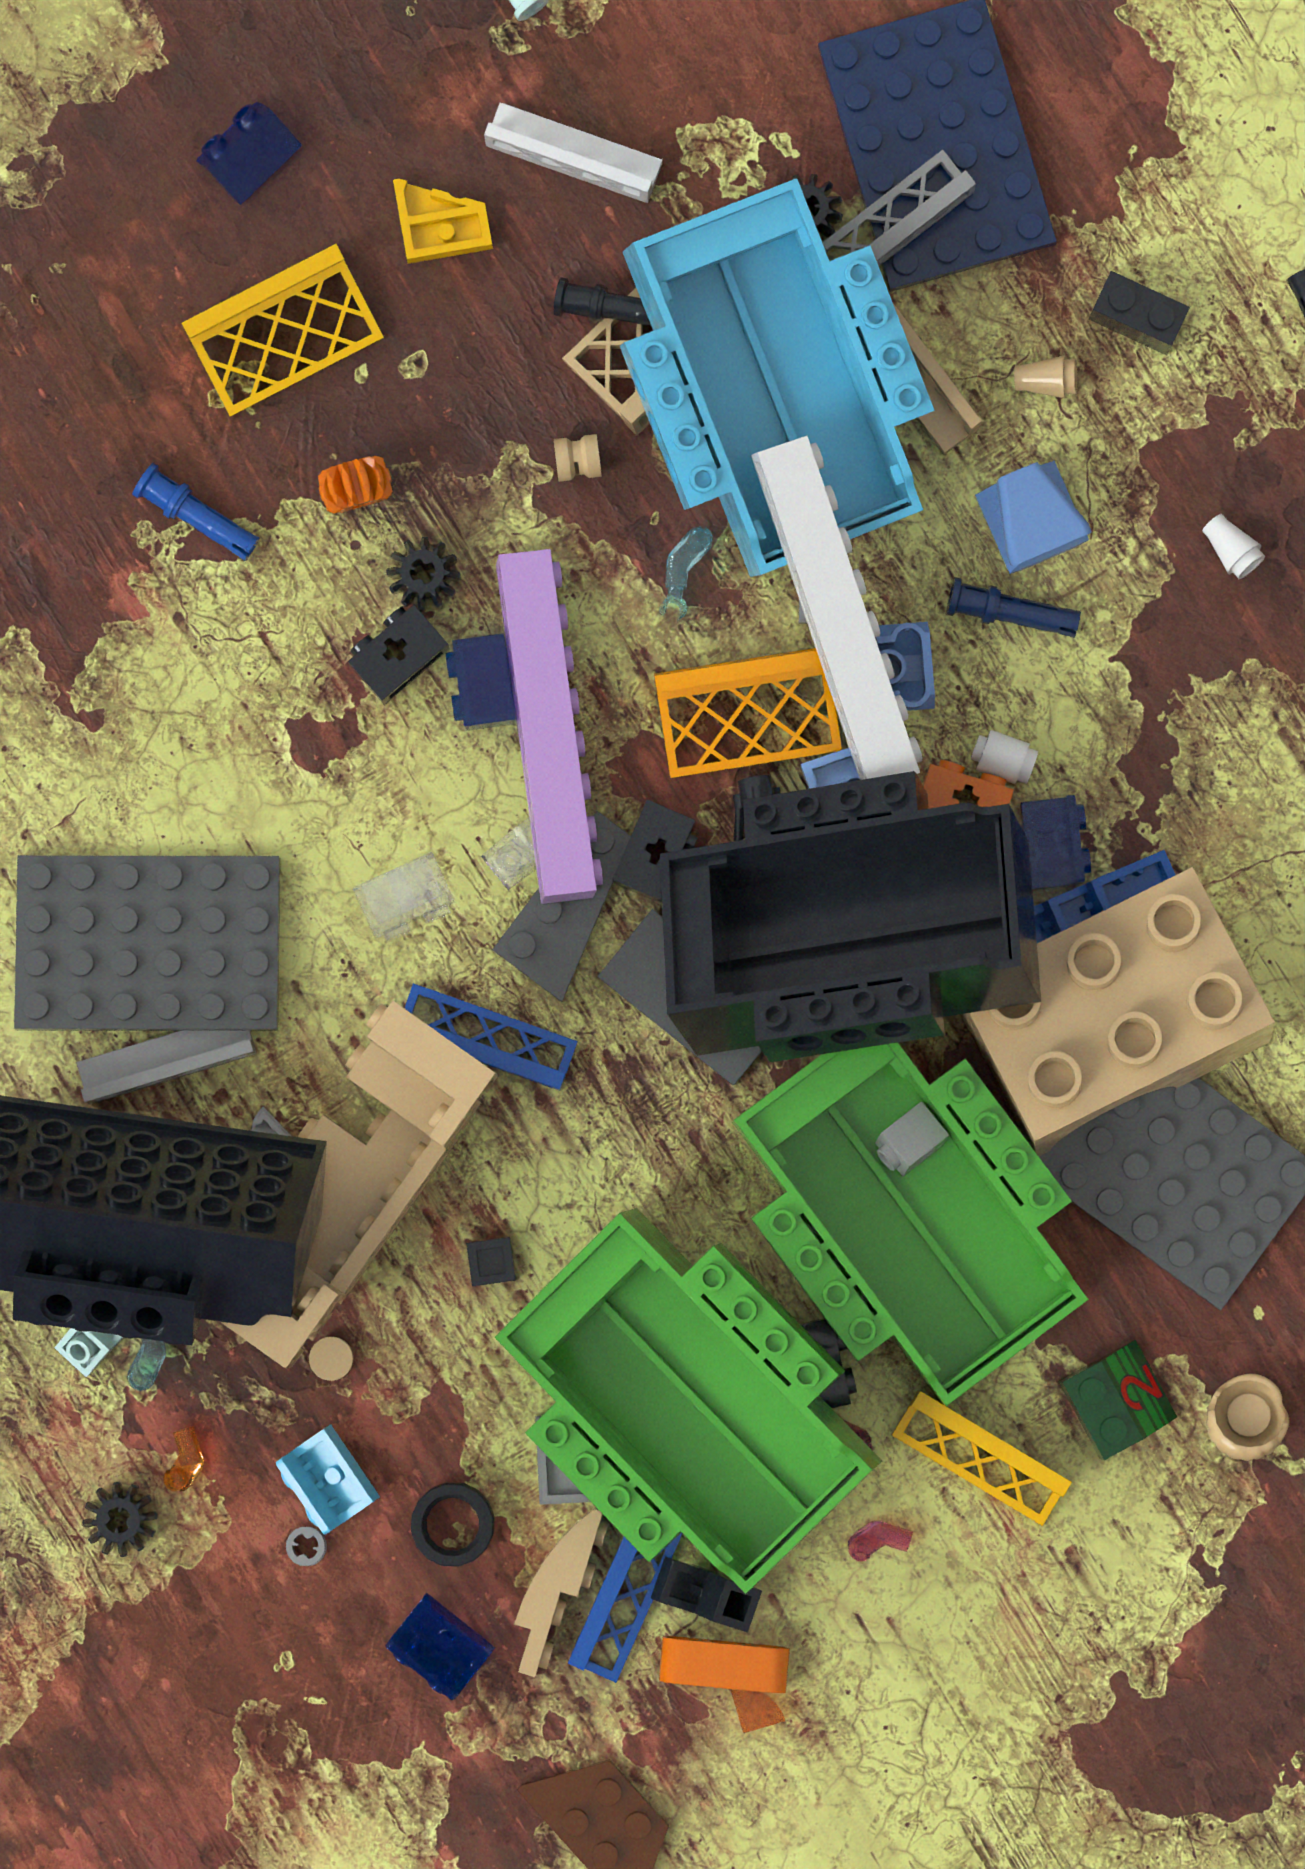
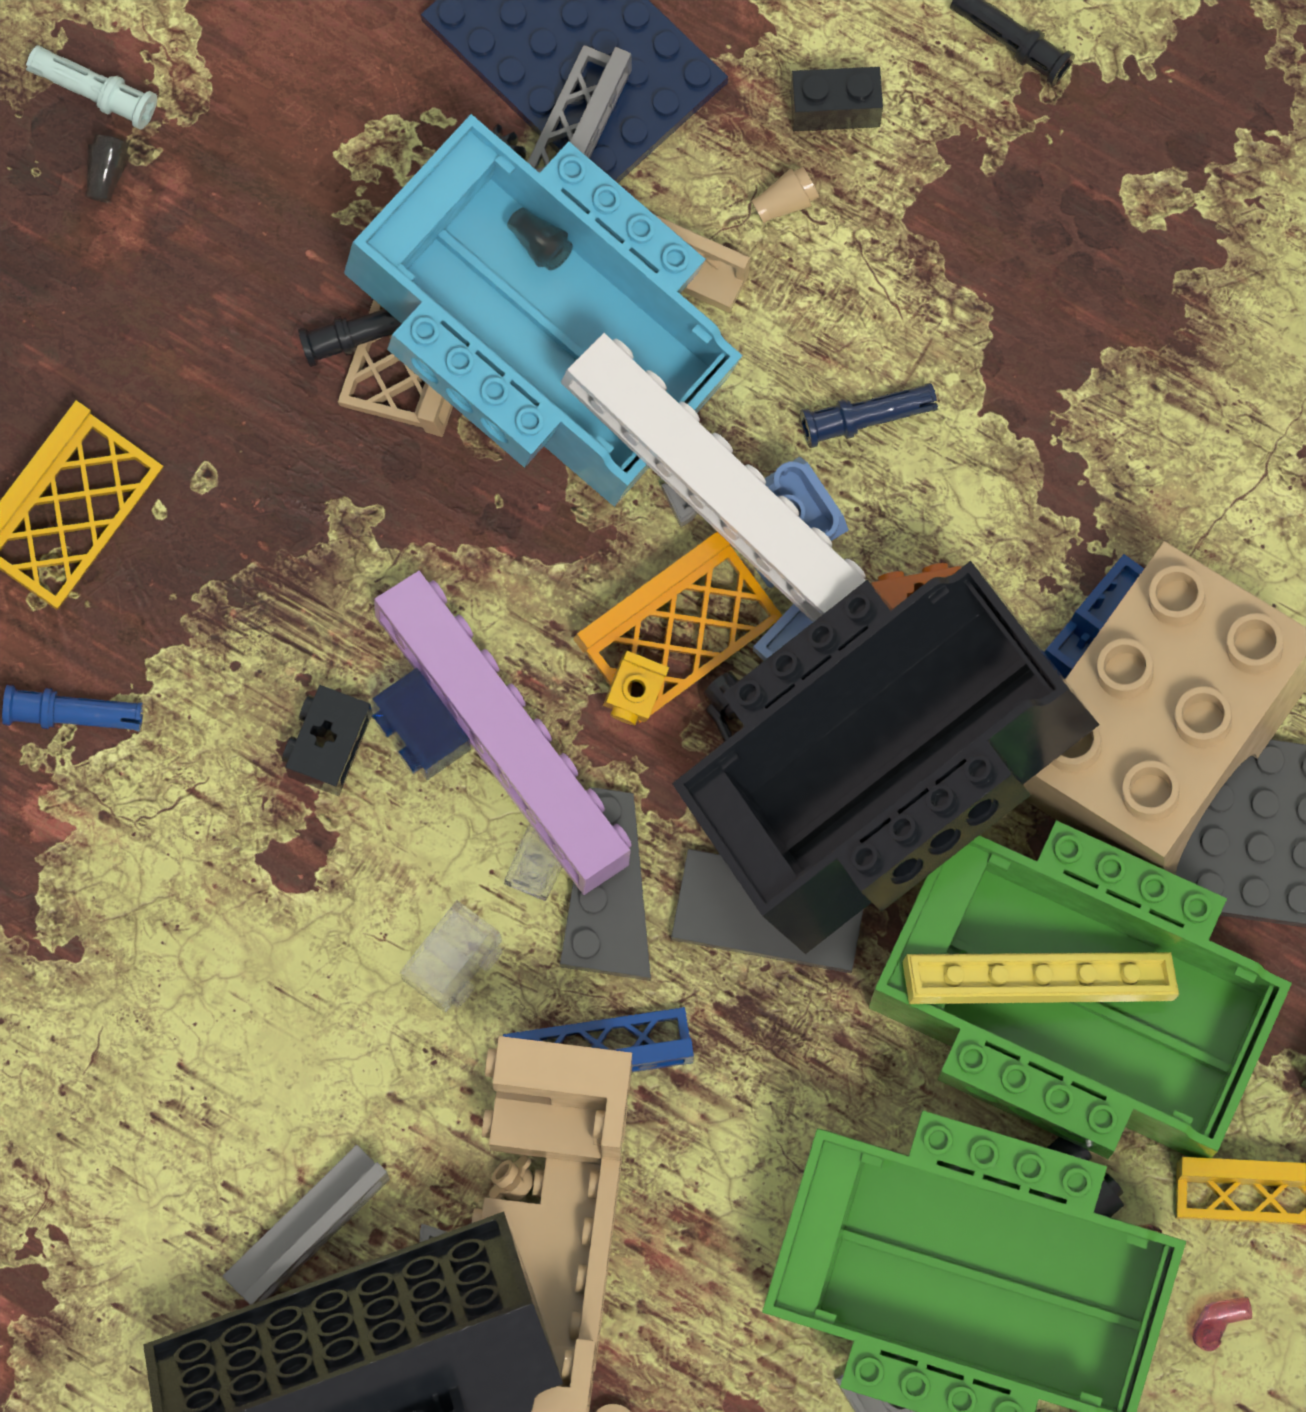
camera: 30 degrees left, 10 degrees down
dark grey plate [14,855,280,1031] -> none
orange gear [318,456,393,513] -> none
black gear [386,537,461,612] -> none
yellow wing [393,179,493,264] -> none
black tile [466,1237,516,1286] -> none
white fence [484,102,662,203] -> none
tan wheel [554,434,602,482] -> none
black brick [612,800,700,903] -> none
clear light blue arm [659,526,713,622] -> none
light grey brick [875,1101,949,1177] -> none
white brick [971,730,1038,784] -> none
medium blue piece [975,461,1092,574] -> none
clear blue bracket [1020,795,1091,890] -> none
white cone [1202,514,1265,579] -> none
none -> clear smoke cone [85,135,131,203]
none -> tan plate [489,1155,535,1201]
none -> clear smoke cone [507,207,573,270]
none -> yellow brick [603,651,669,726]
none -> light yellow tile [902,952,1179,1004]

